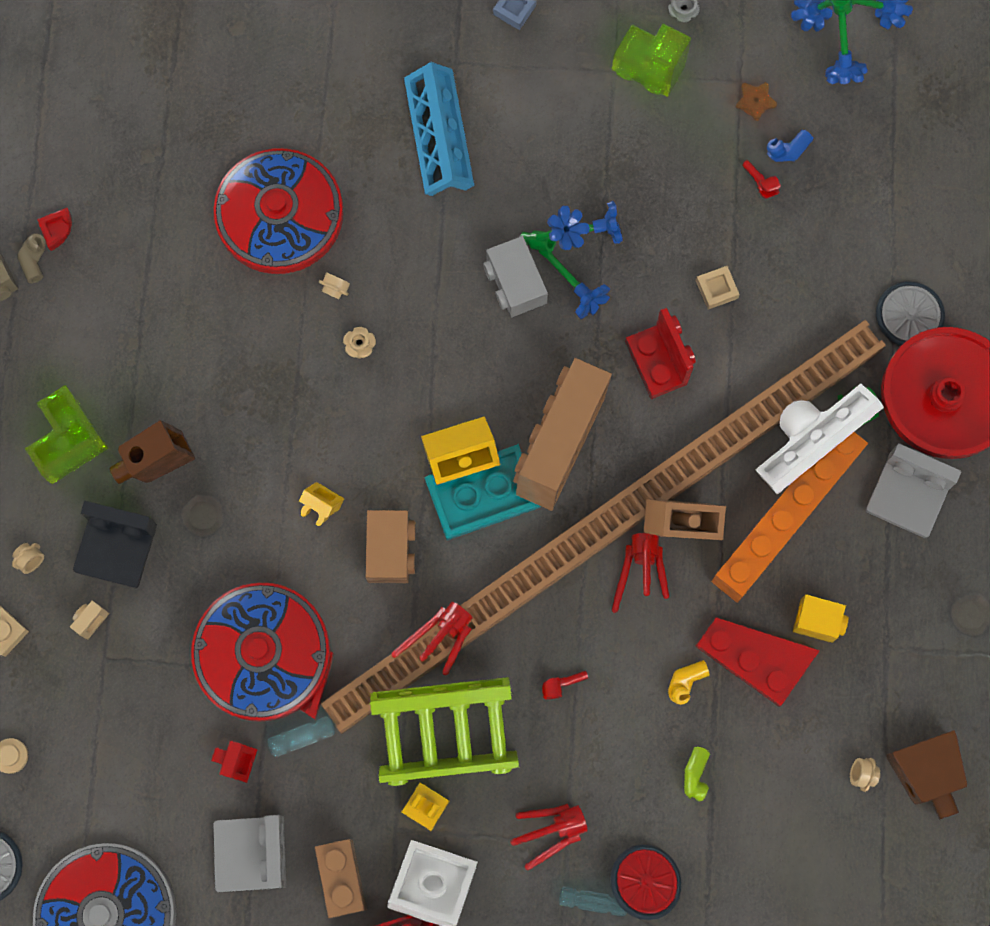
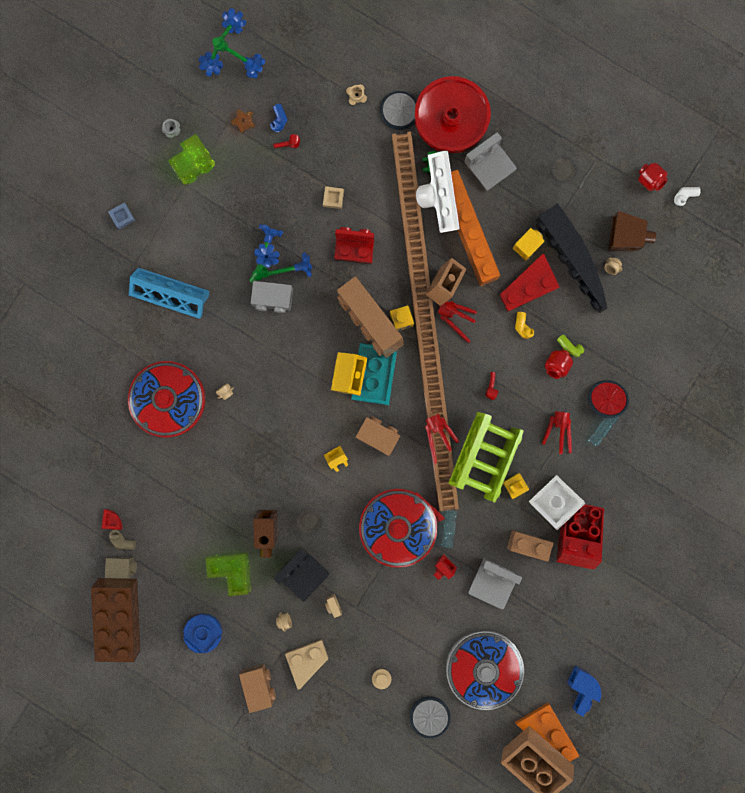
camera: 60 degrees left, 10 degrees up
tan plate [343,327,376,358] -> none
none -> tan plate [346,84,367,105]
none -> yellow brick [389,305,414,331]
none -> black slope [536,203,607,313]
none -> red head [545,350,573,379]

